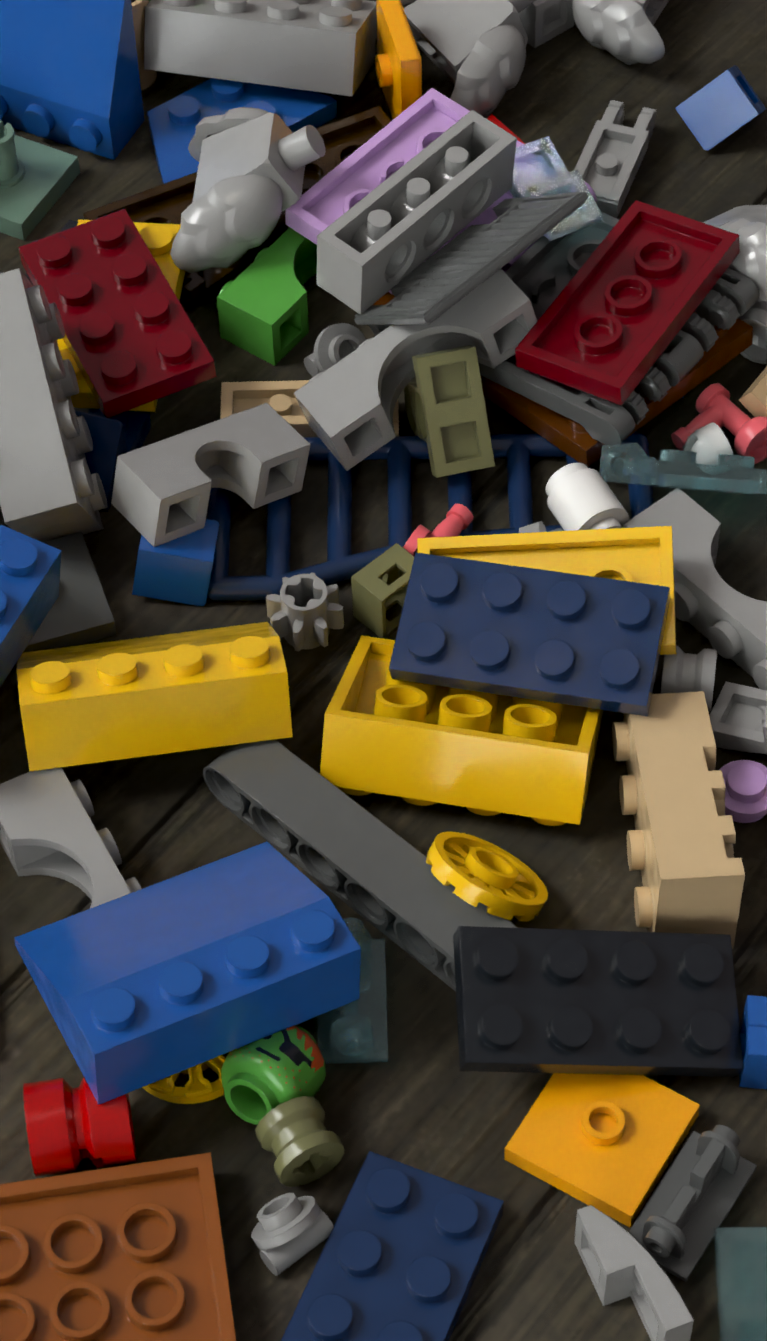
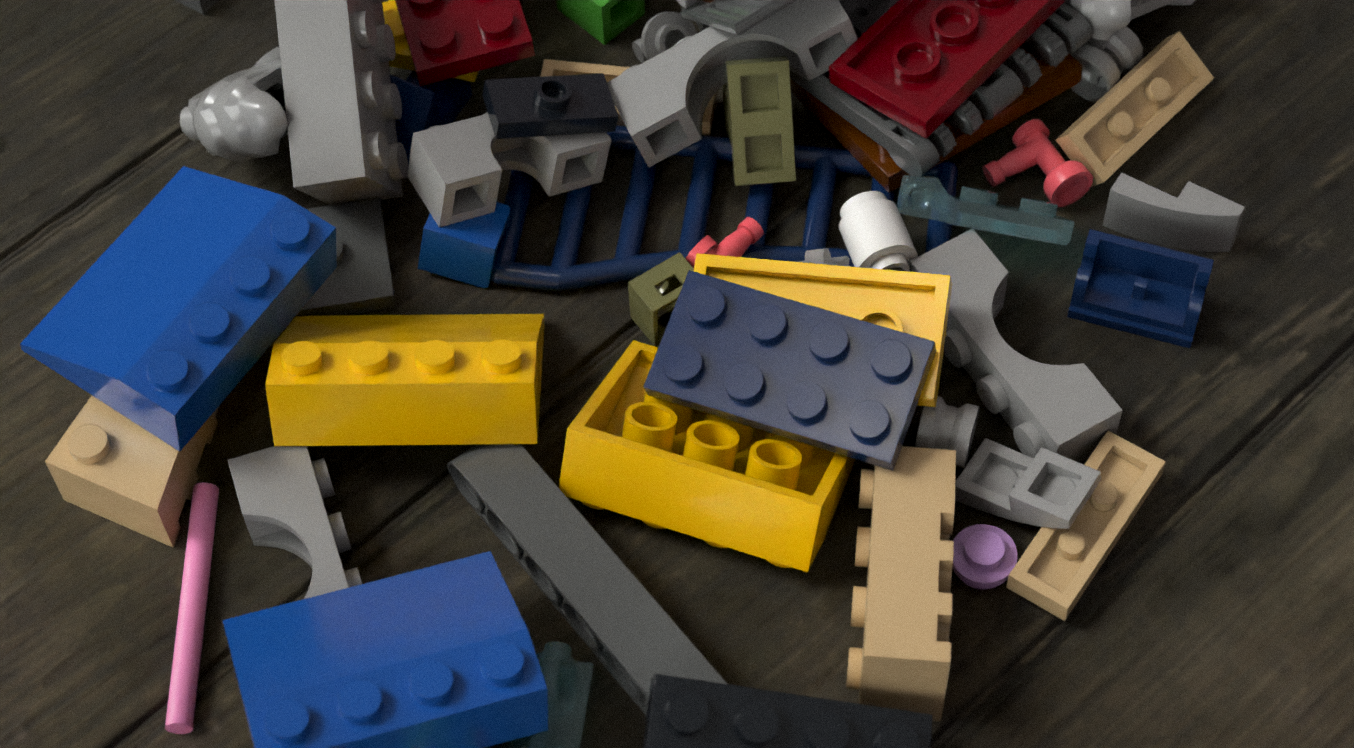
camera: 10 degrees right, 5 degrees up
light grey gear [266,572,344,651] -> none
yellow wheel [426,831,548,922] -> none
white hinge [683,422,735,475] -> none
none -> black plate [483,73,618,139]

